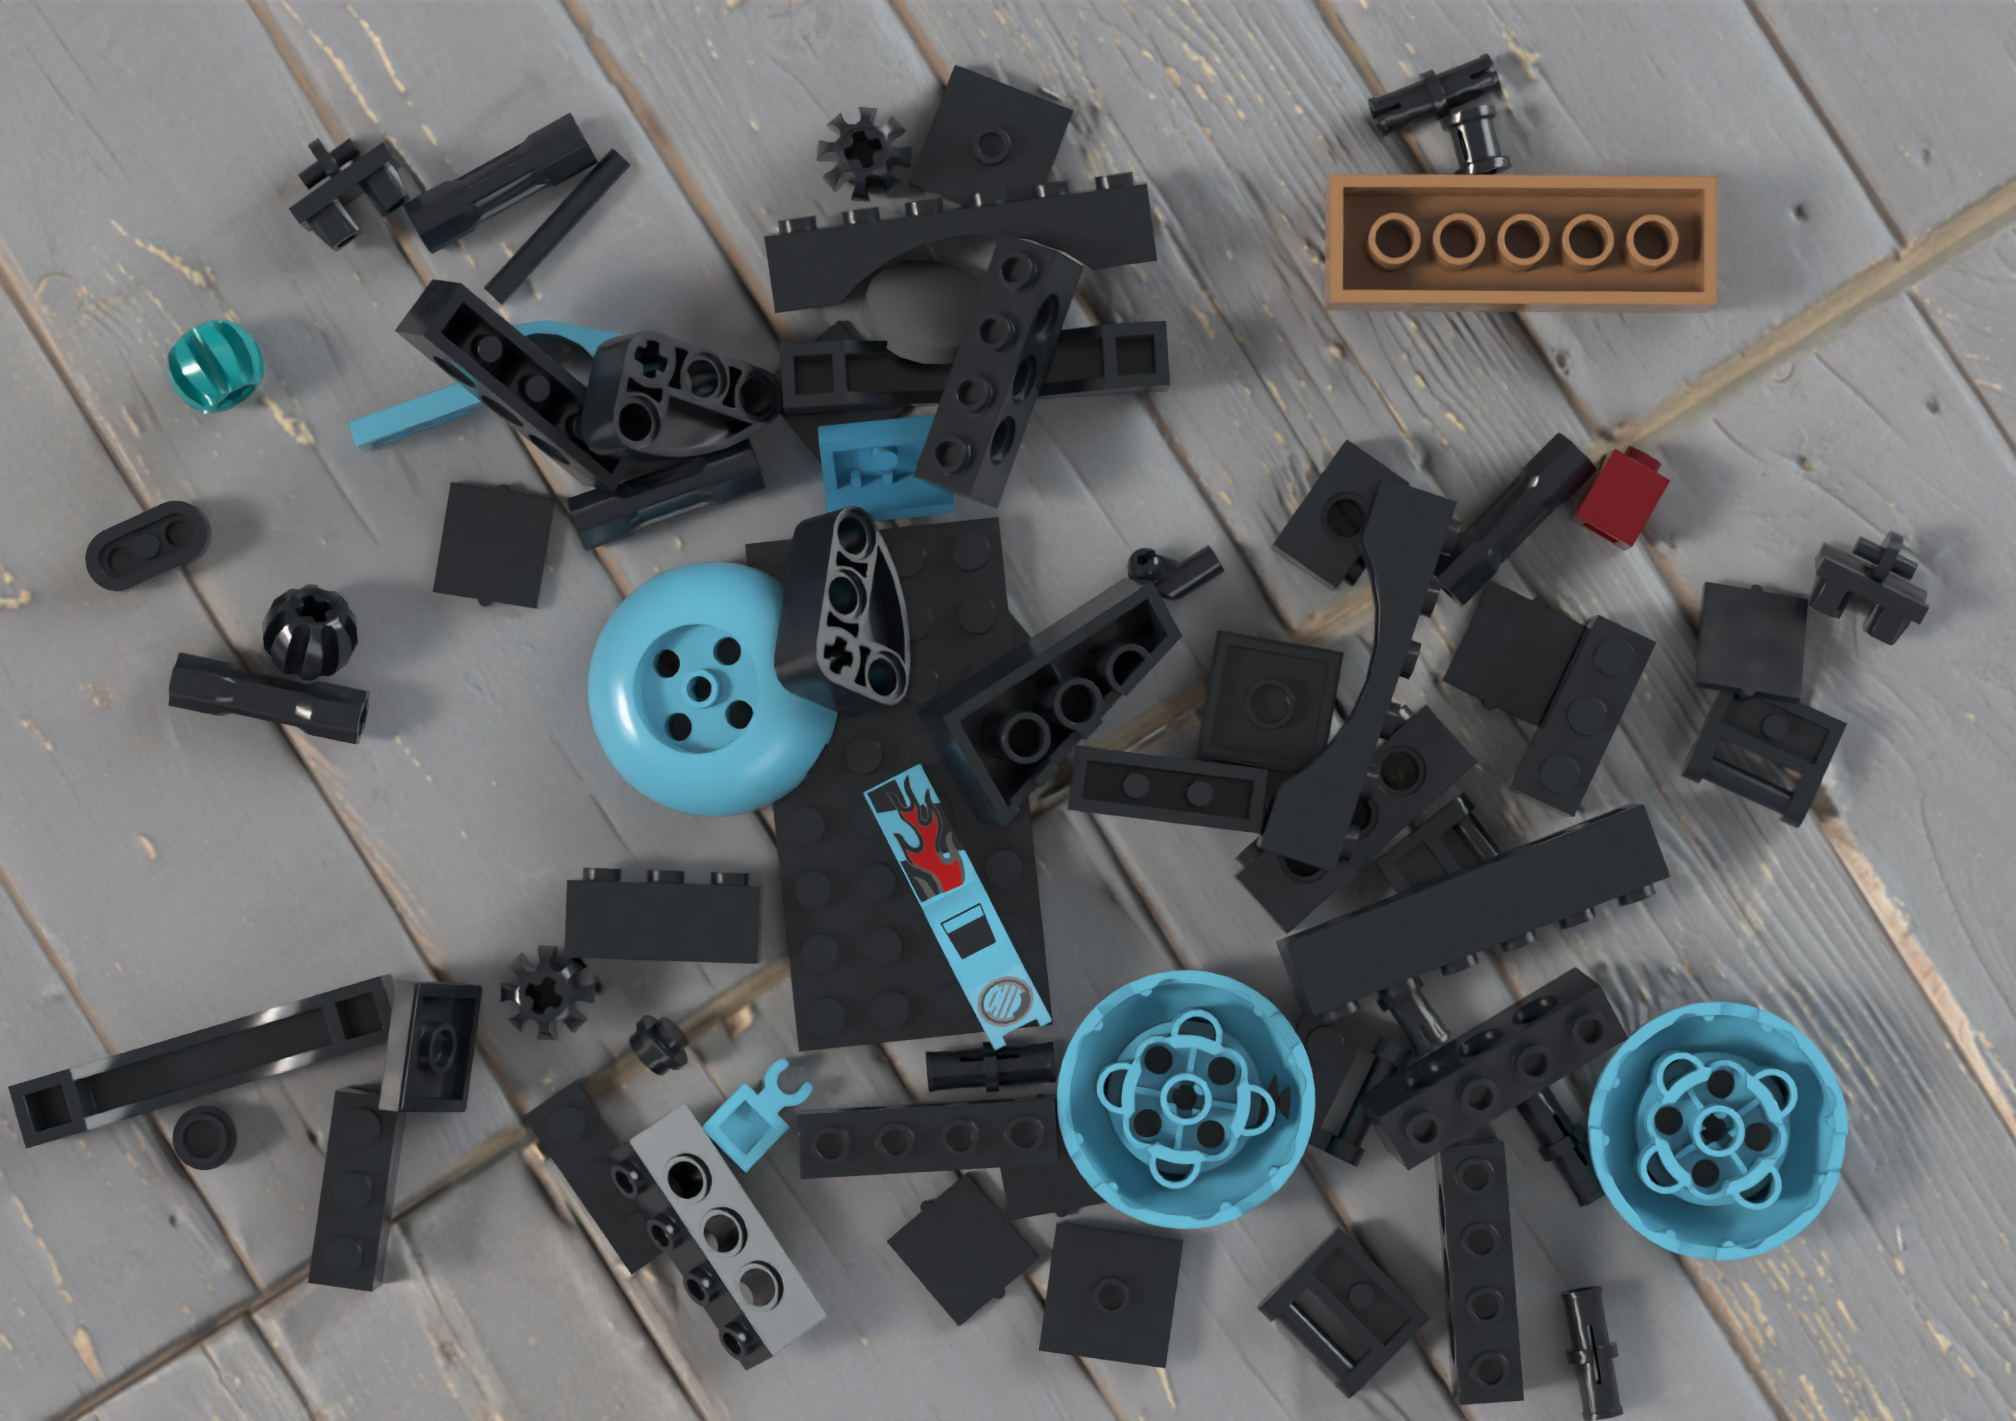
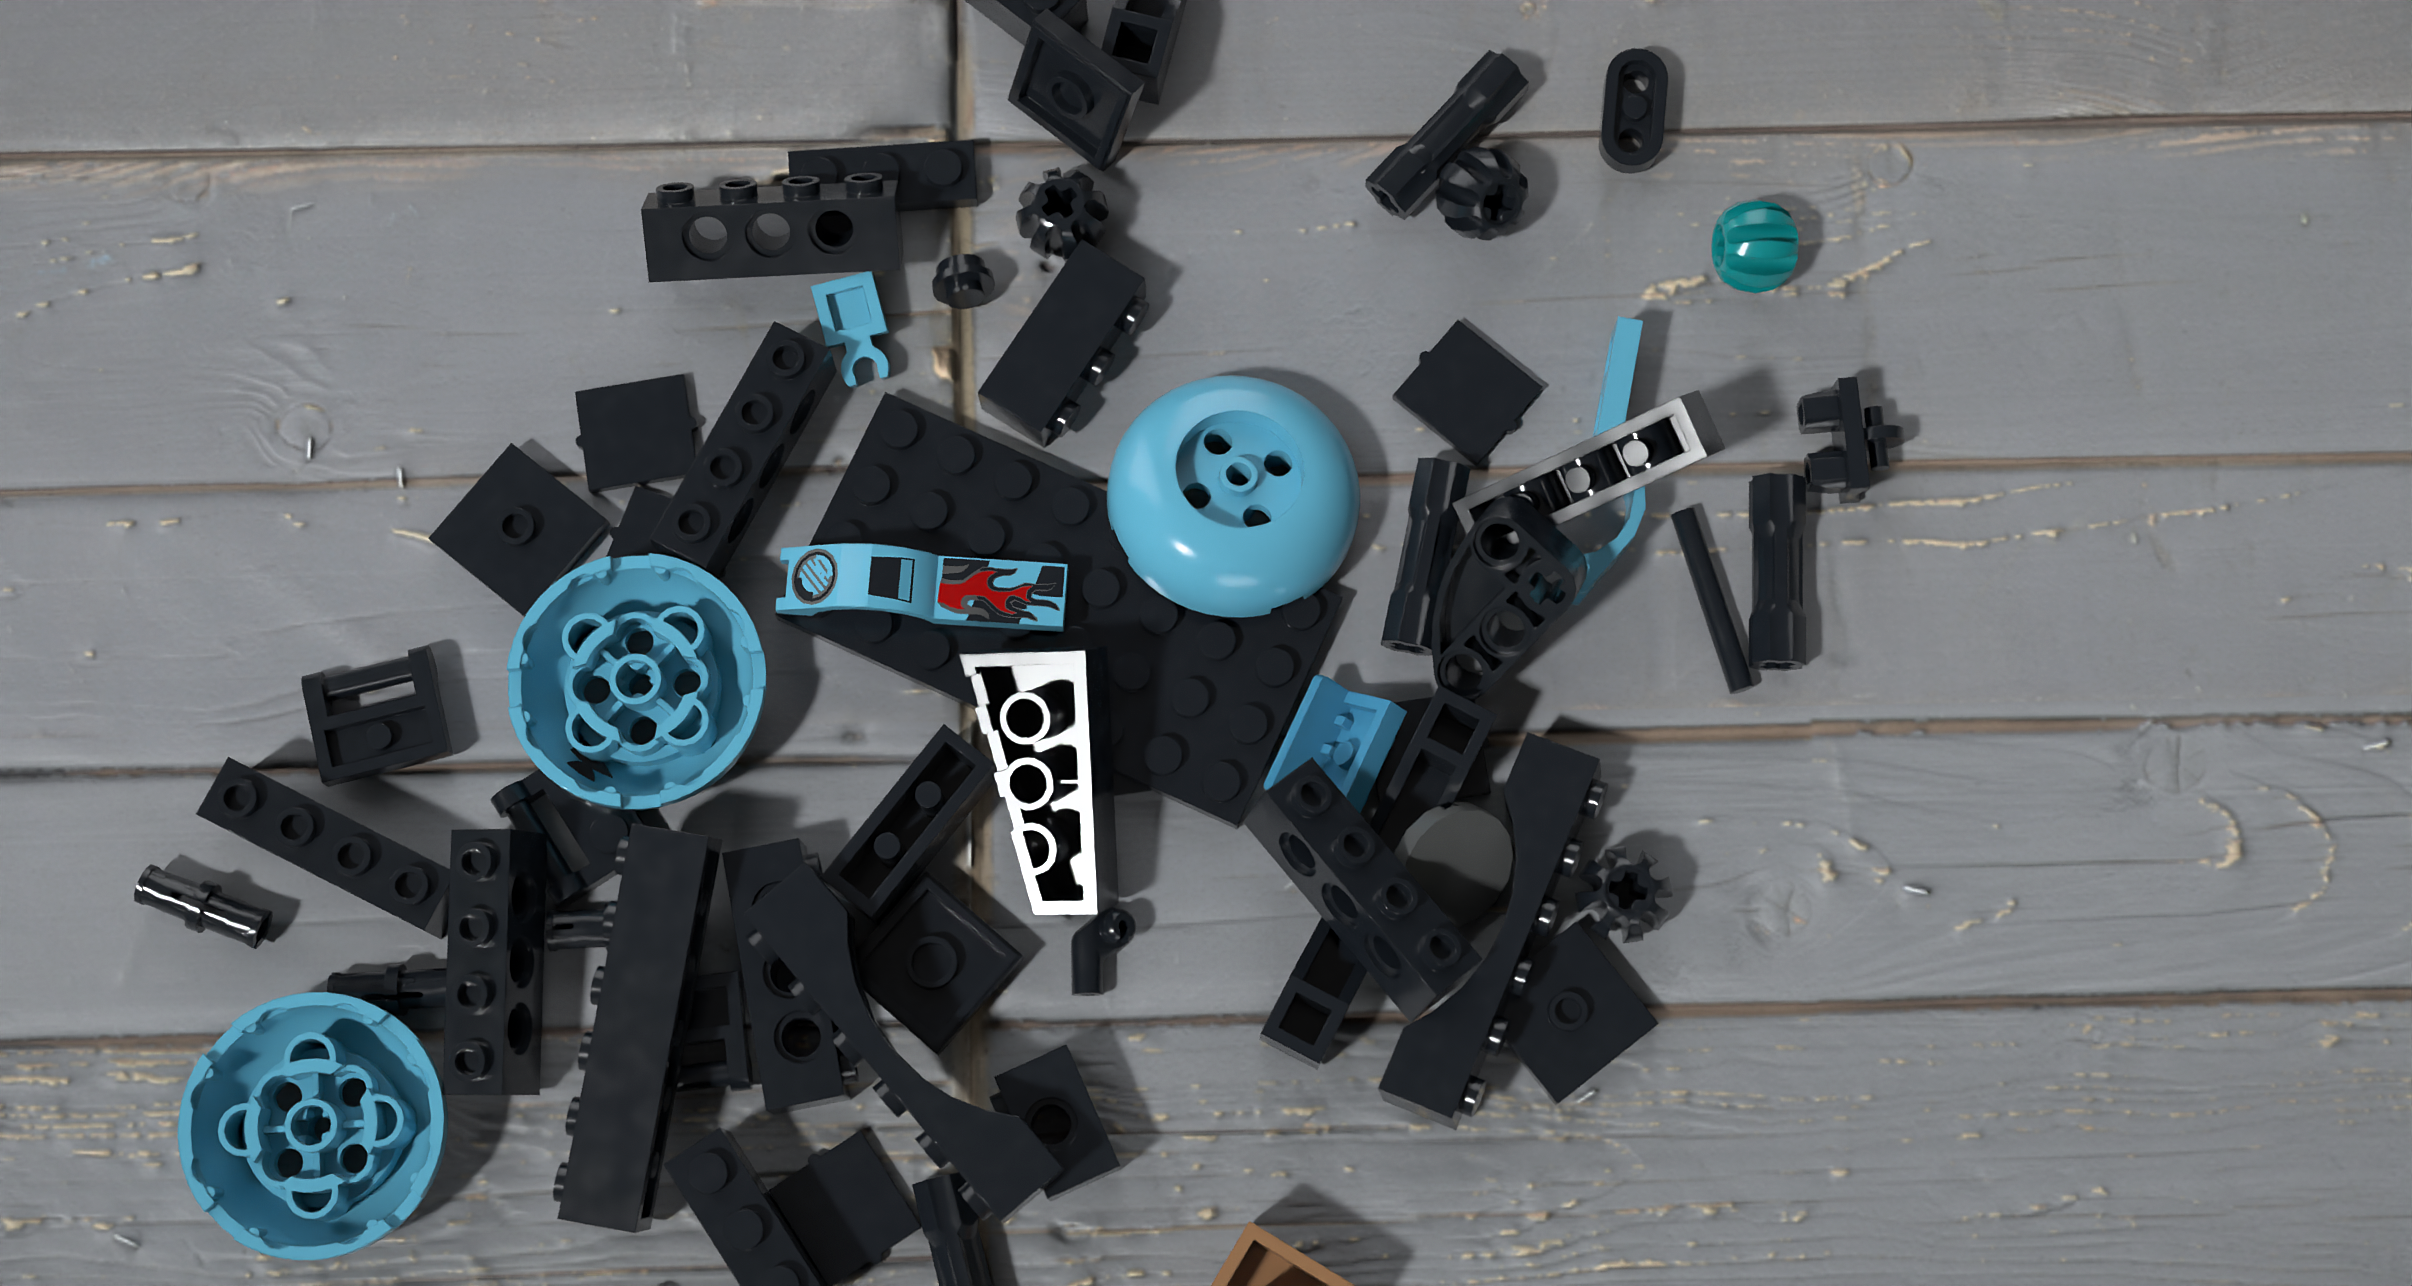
camera: 120 degrees right, 10 degrees down
black beam [774,506,911,715] -> none
black pin [926,1041,1056,1093] -> none

